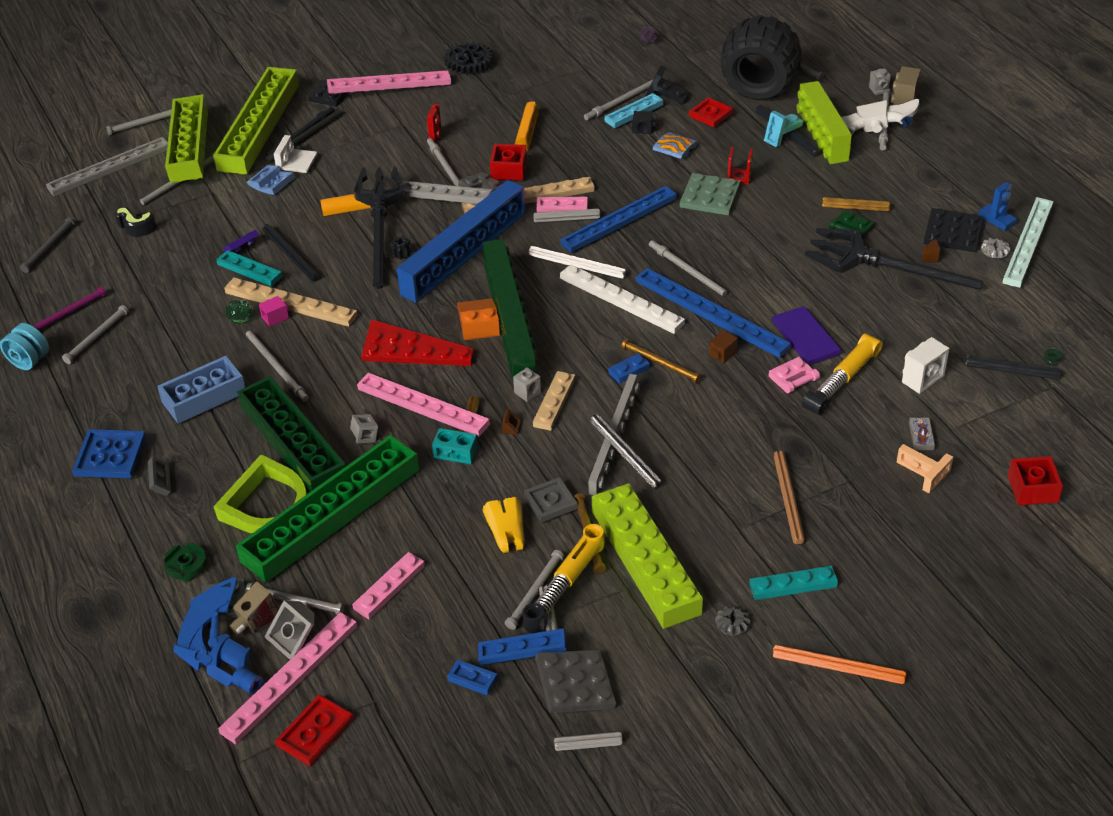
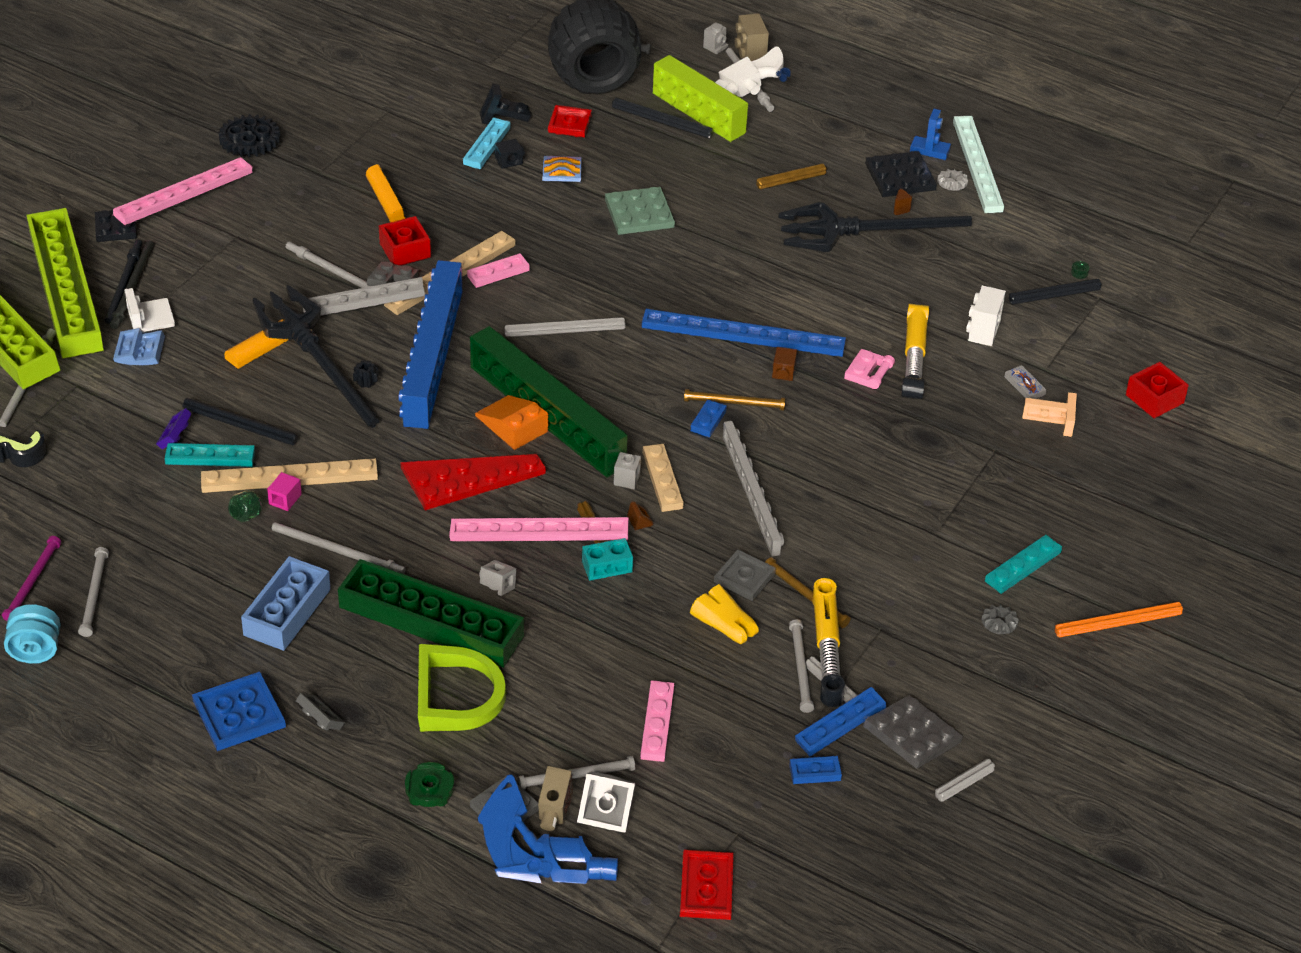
camera: 35 degrees left, 0 degrees up
bright pink plate [218,612,357,744] -> none
green brick [236,435,419,583] -> none
red plate [427,104,442,144] -> none
light grey axle [533,209,600,223] -> none
blue plate [560,186,676,253] -> none
white plate [560,264,685,334] -> none
light grey bar [584,80,653,120] -> none
axle [590,413,662,489] -> none
lime brick [592,483,703,629] -> none
clear purple gear [639,26,657,44] -> none
light grey bar [649,240,727,297] -> none
red piece [728,147,753,184] -> none
medium azure bracket [764,111,803,147] -> none
dark purple tile [772,306,841,365] -> none
medium nougat axle [774,451,805,545] -> none
dark green plate [829,210,874,239] -> none

